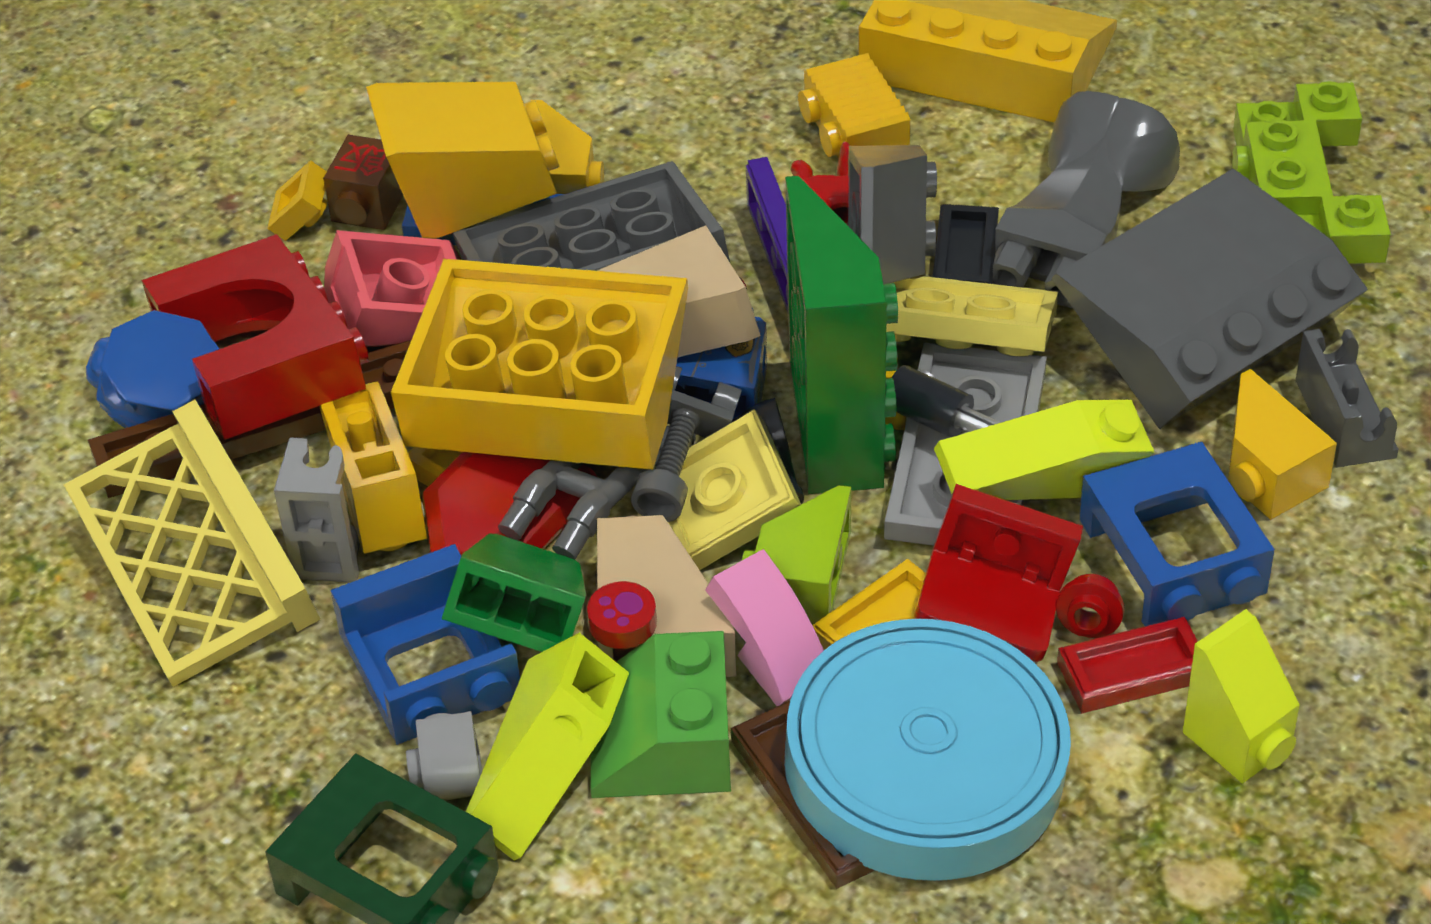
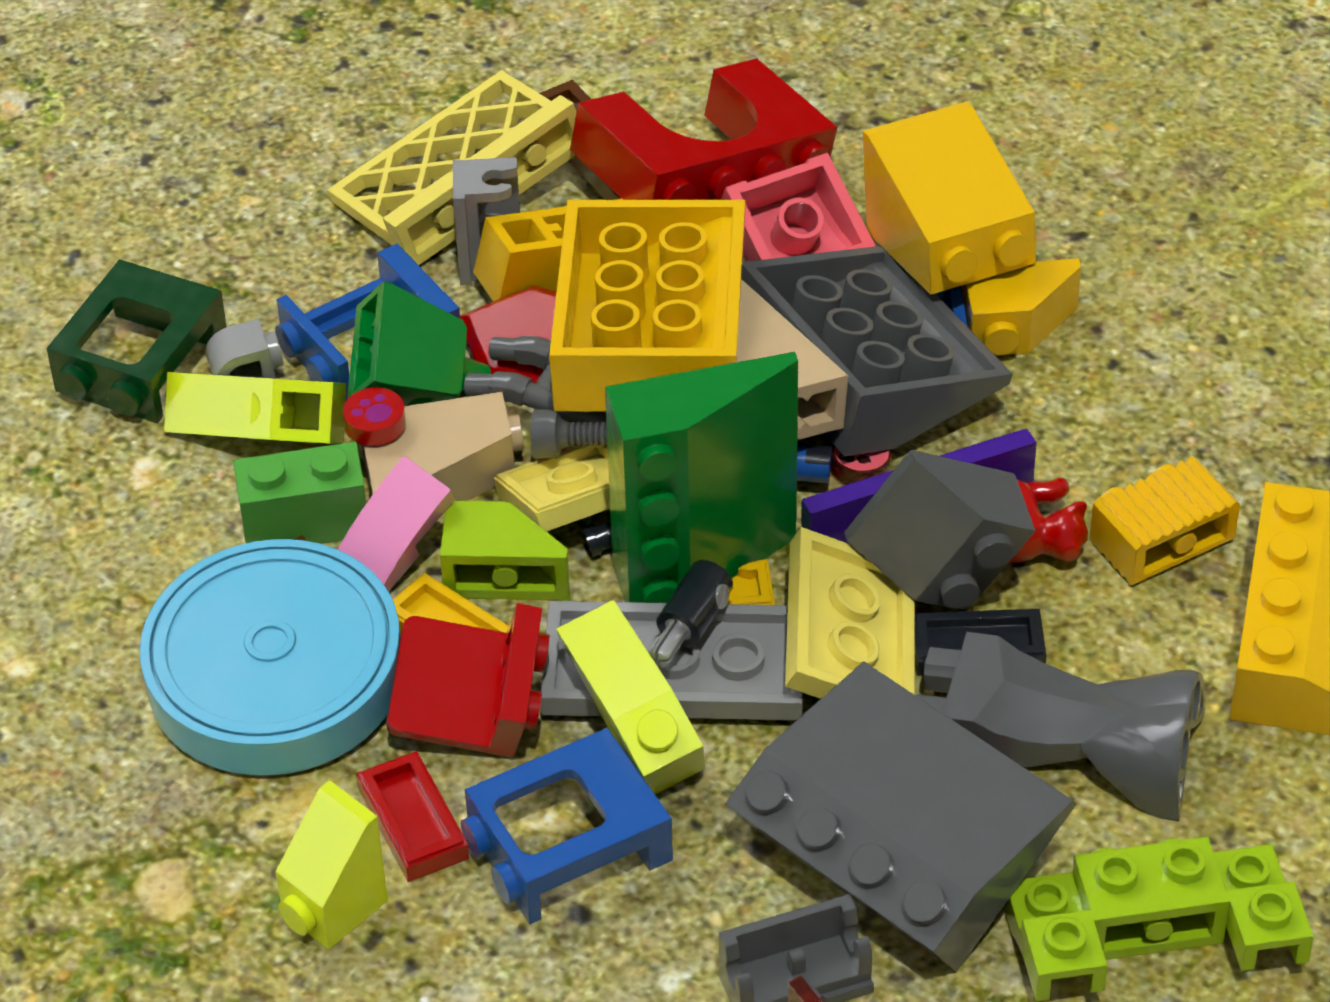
camera: 80 degrees right, 0 degrees up
blue piece [86,310,220,428] -> none
red plate [1056,574,1124,639] -> none
yellow slope [1228,369,1337,520] -> none

